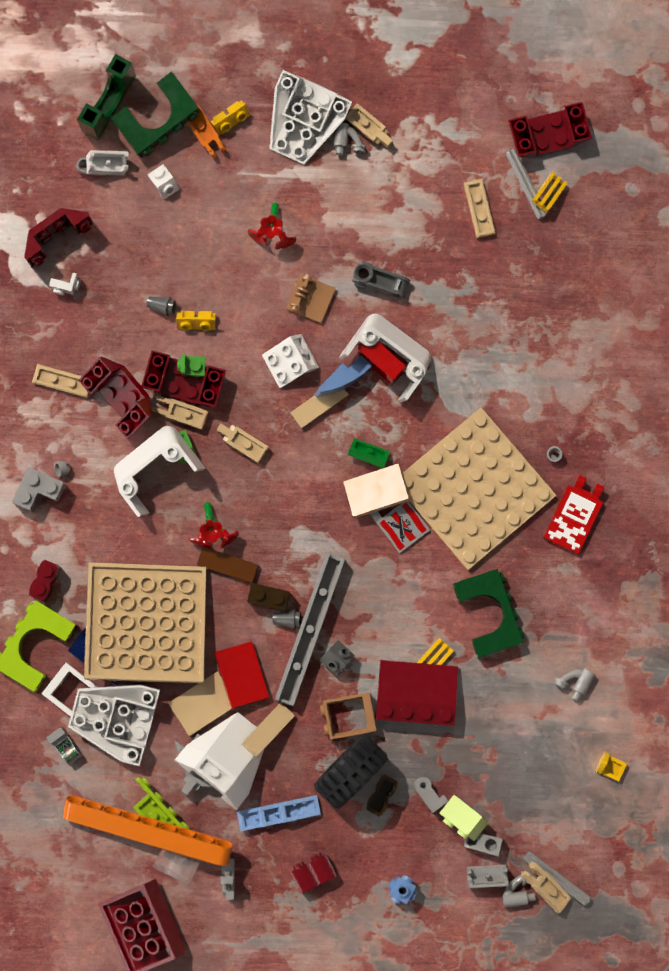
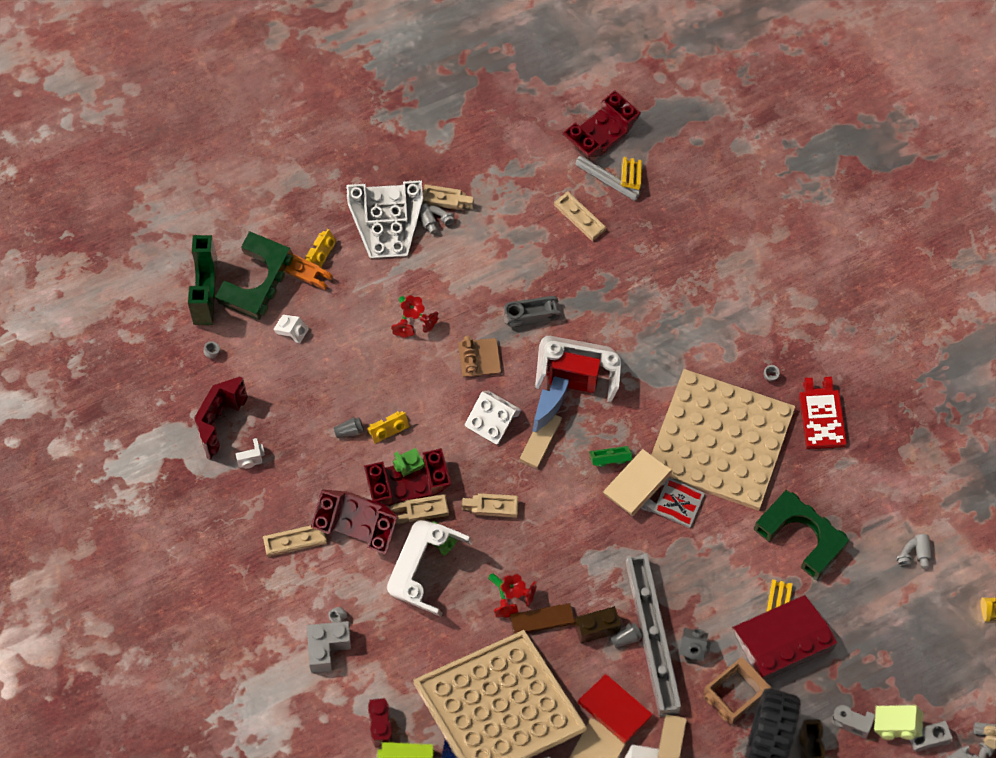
camera: 30 degrees left, 20 degrees down
white hinge [86,150,129,175] -> none

